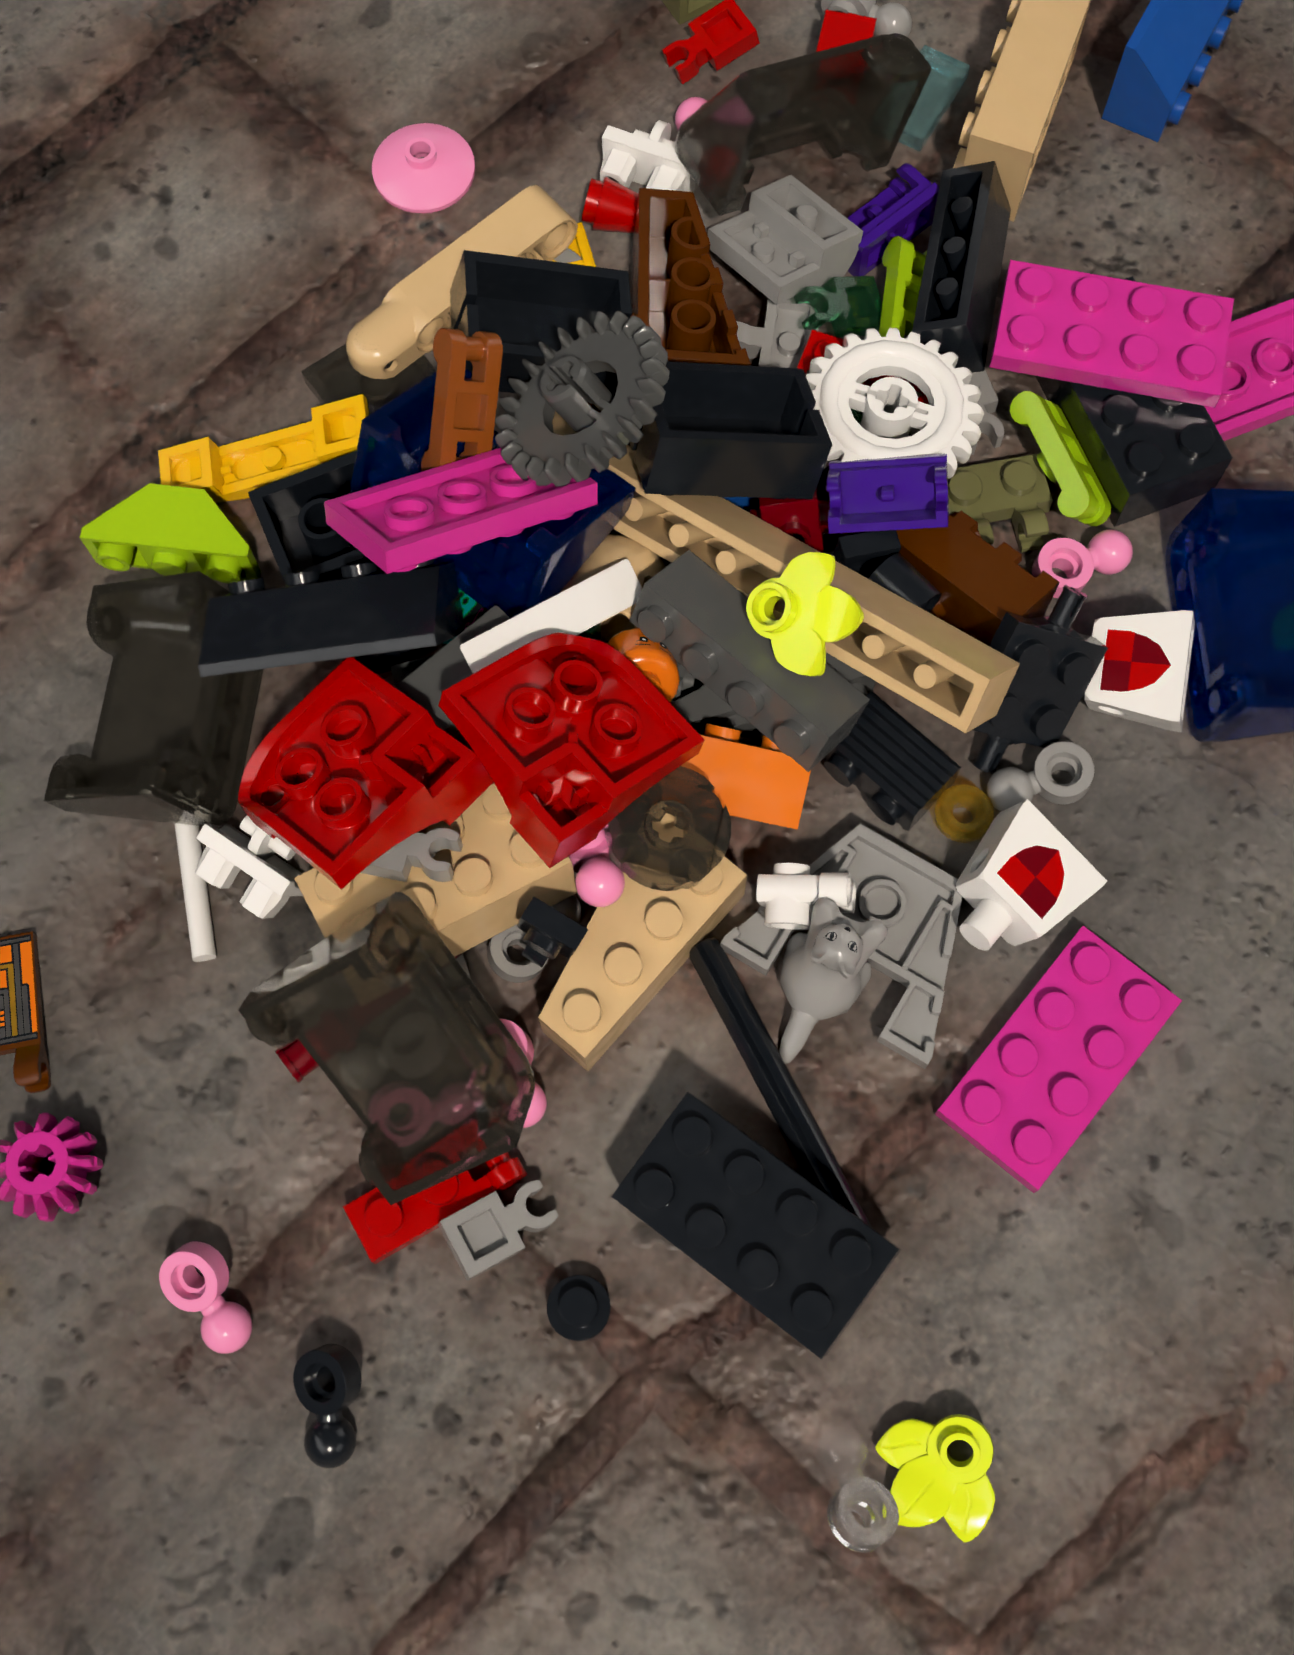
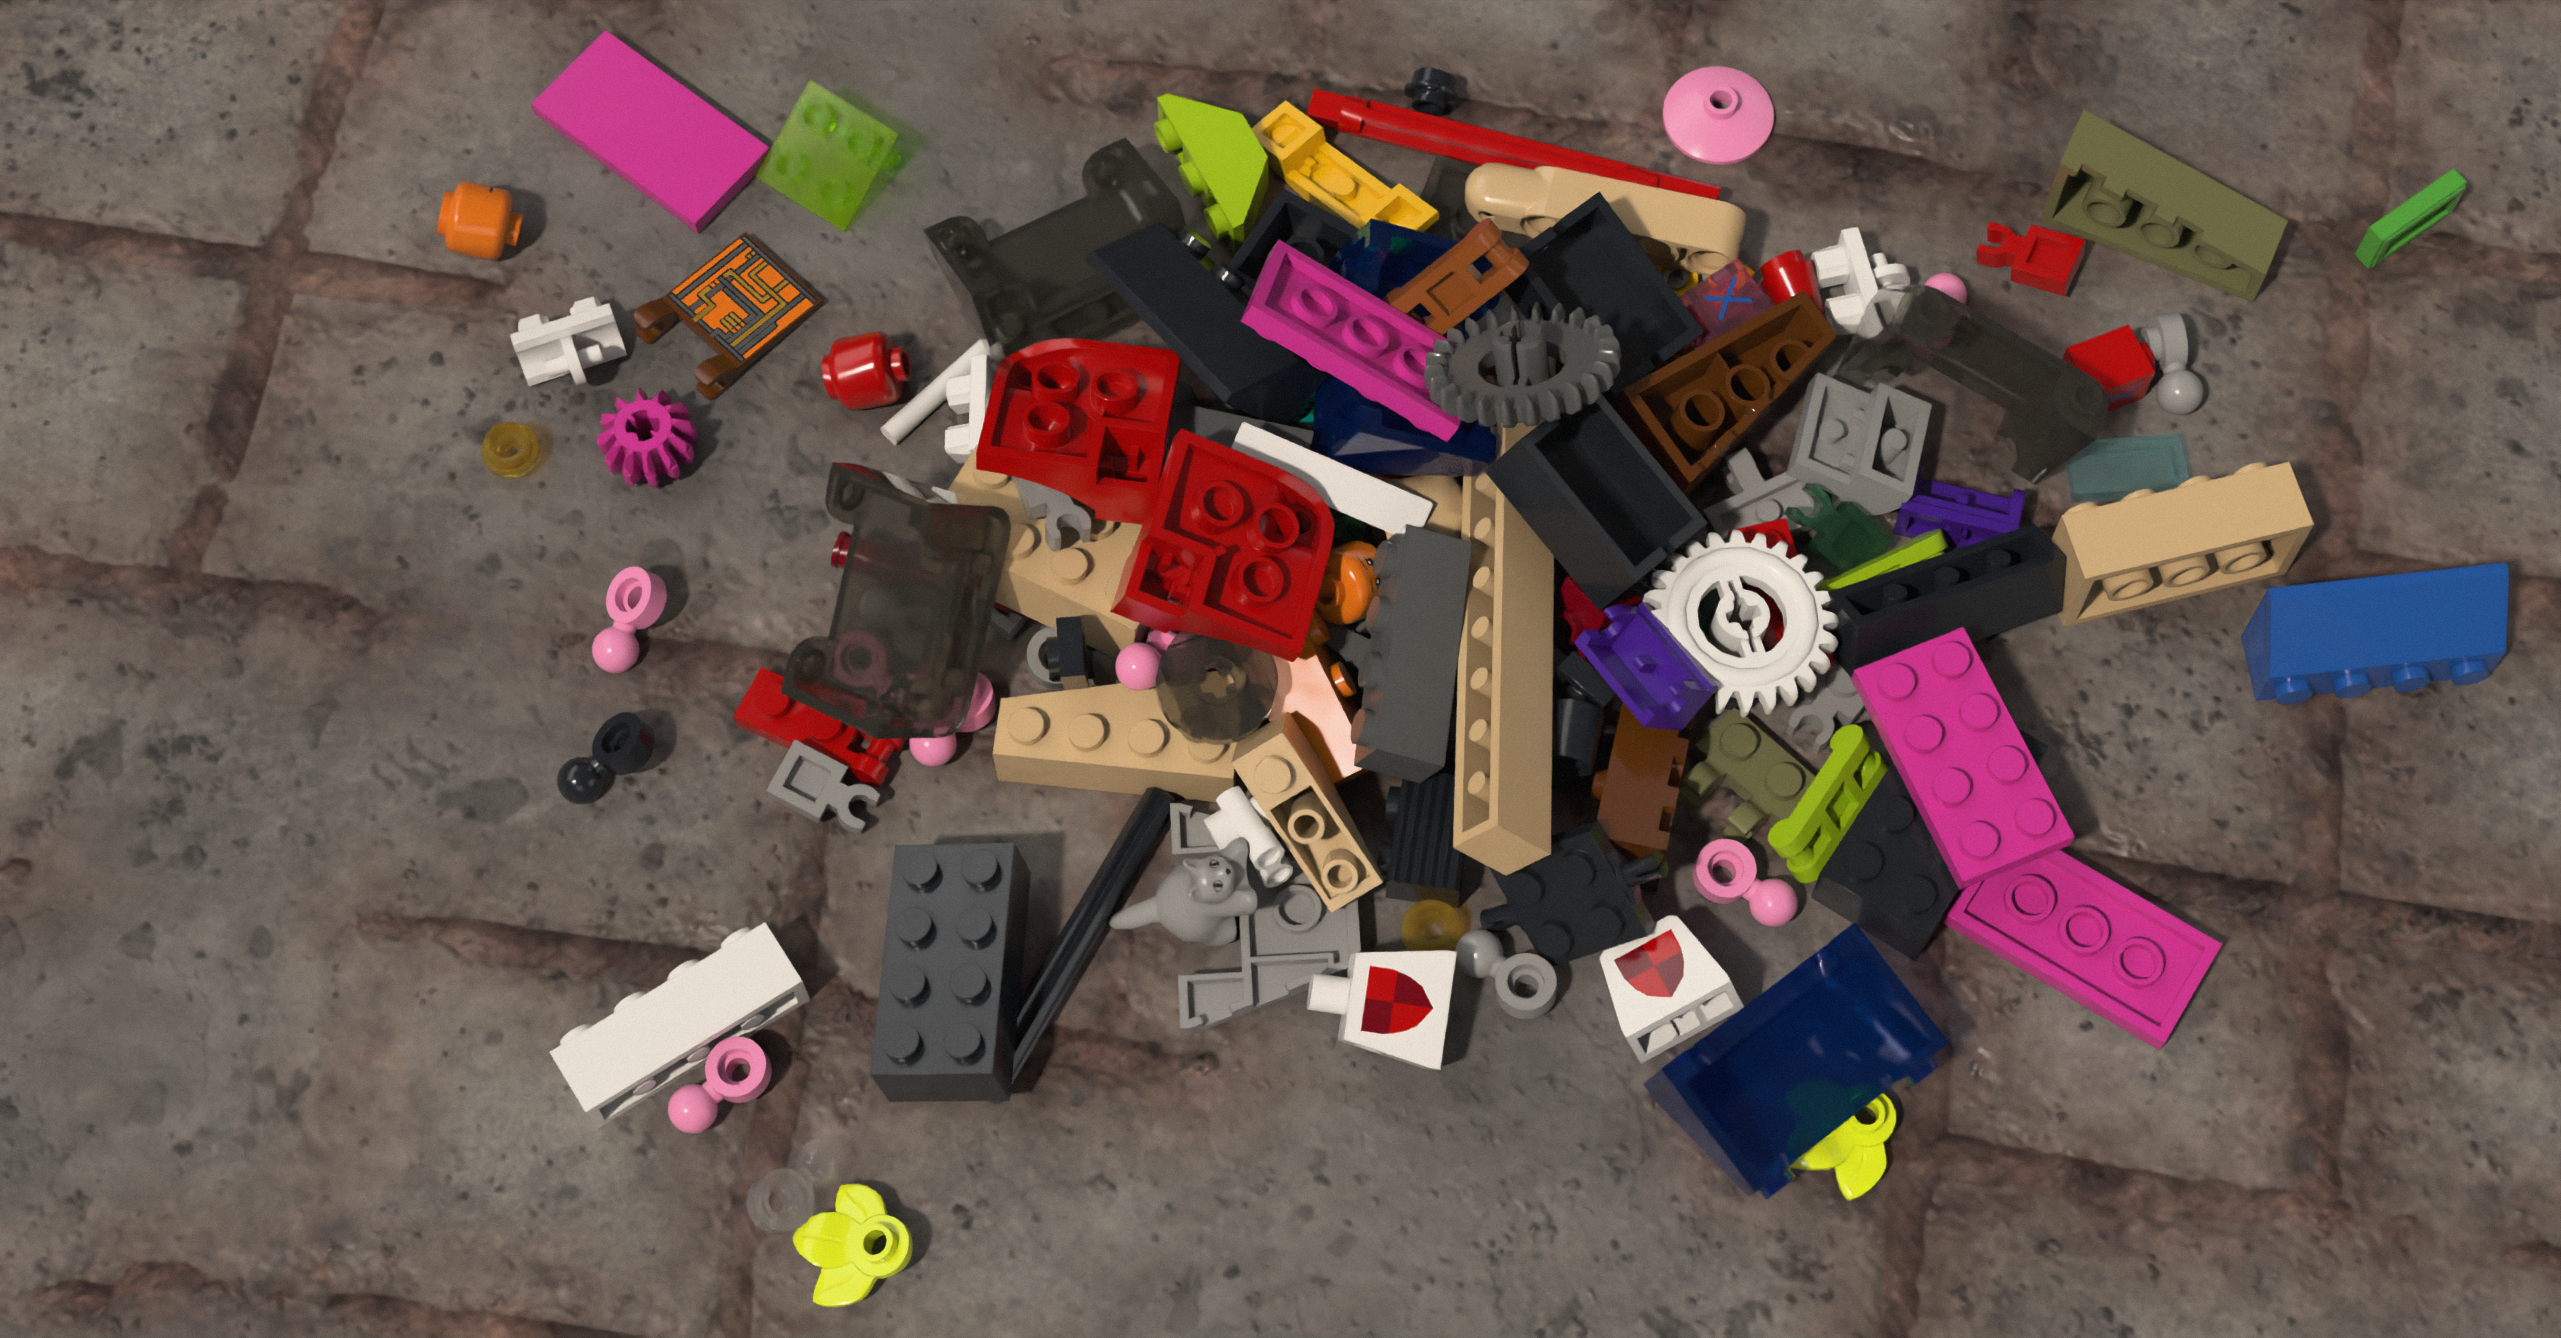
camera: 55 degrees right, 5 degrees down
black plate [547,1275,611,1341] -> none
neon yellow plate [746,552,864,677] -> none
dark pink plate [935,926,1183,1193] -> none
none -> white brick [550,922,810,1129]
none -> bright pink plate [668,1036,772,1134]
none -> red head [822,331,911,411]
none -> tan slope [1231,712,1384,913]
none -> red piece [1307,88,1721,200]
none -> black plate [1404,68,1458,116]
none -> clear pink brick [1679,258,1771,349]

